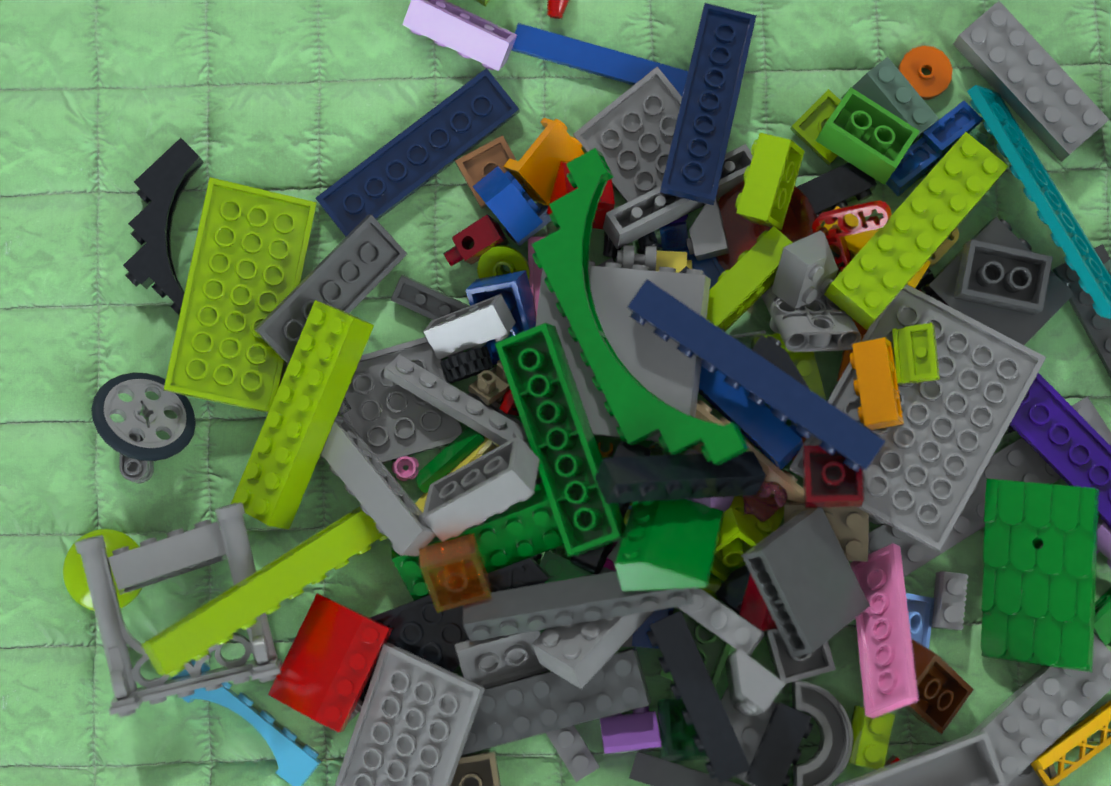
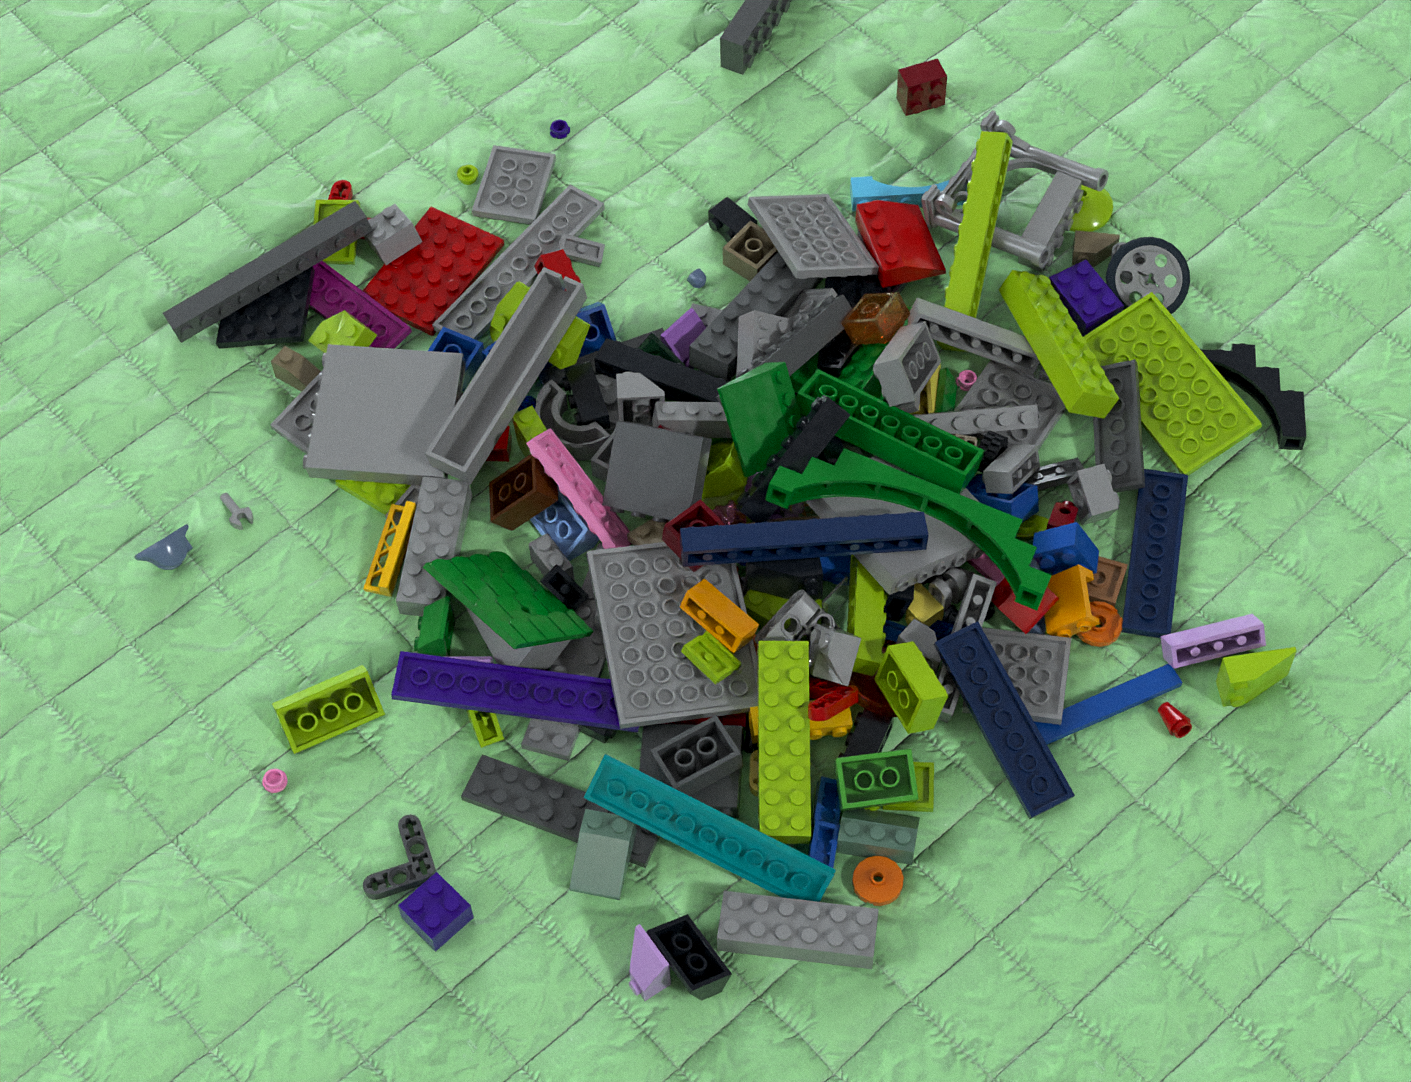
camera: 140 degrees right, 25 degrees down
none -> black slope [540,564,589,611]
none -> dark purple brick [1049,260,1124,337]
none -> light grey brick [1067,464,1120,526]
none -> dark tan slope [1072,231,1120,267]
none -> orange plate [1076,601,1123,647]

